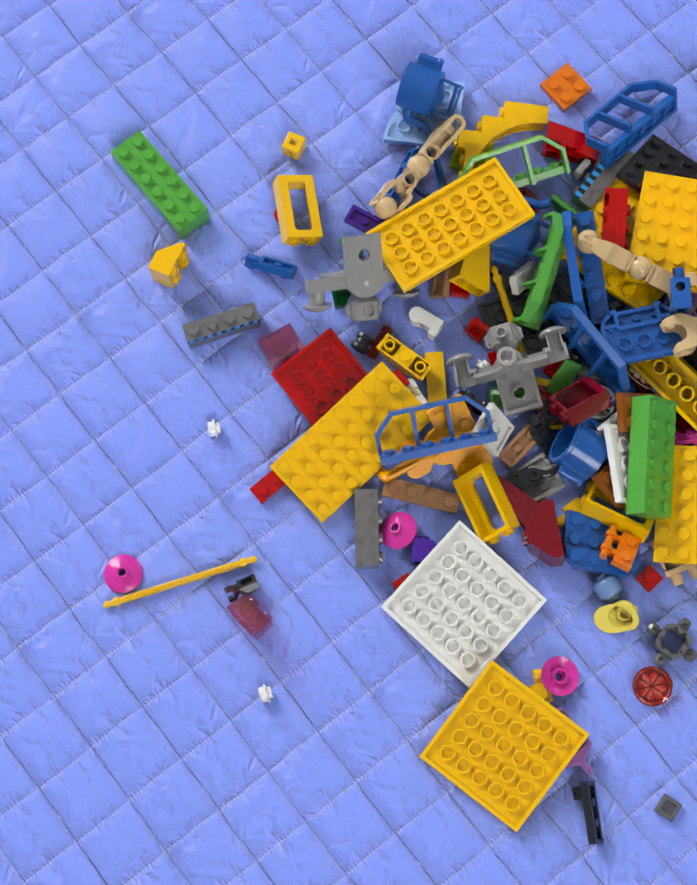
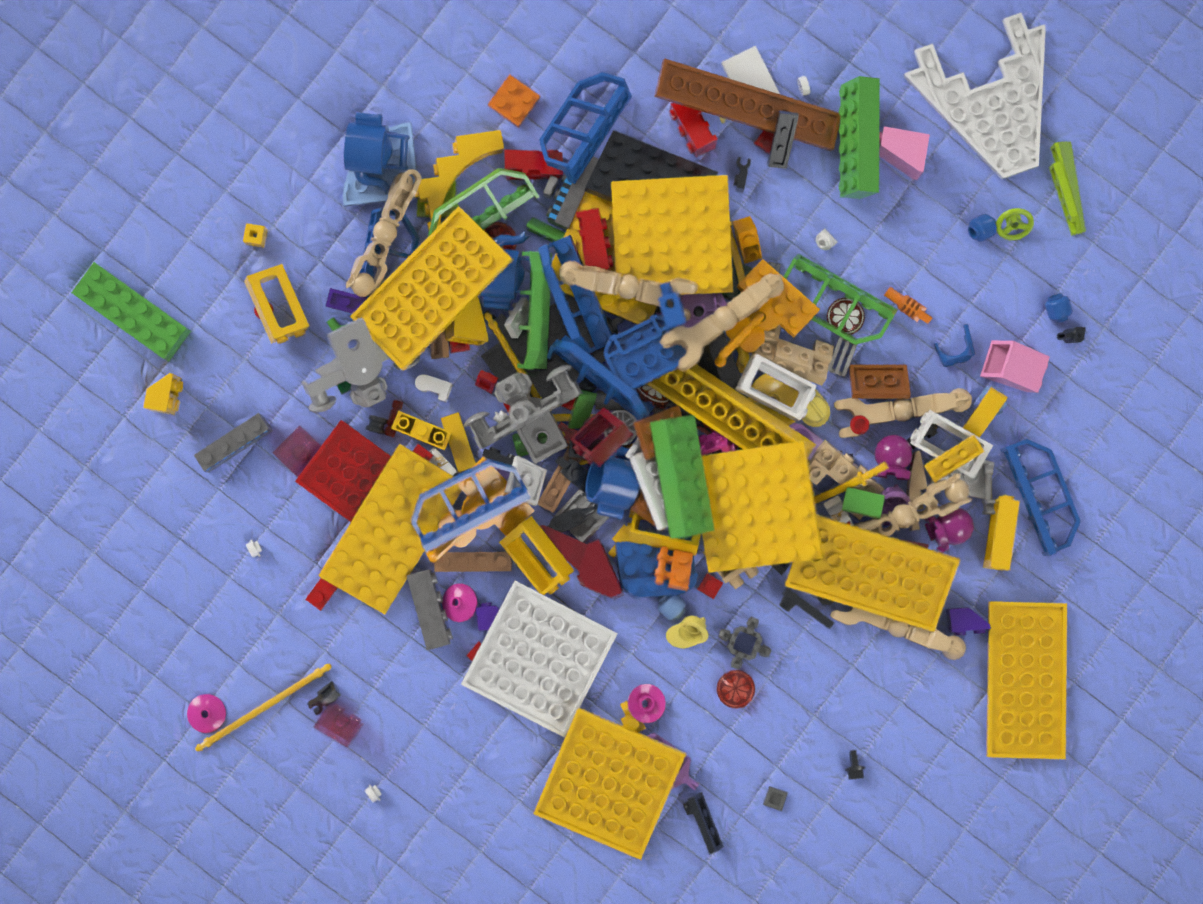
camera: 15 degrees left, 10 degrees up
blue hinge [244,253,298,280] -> none

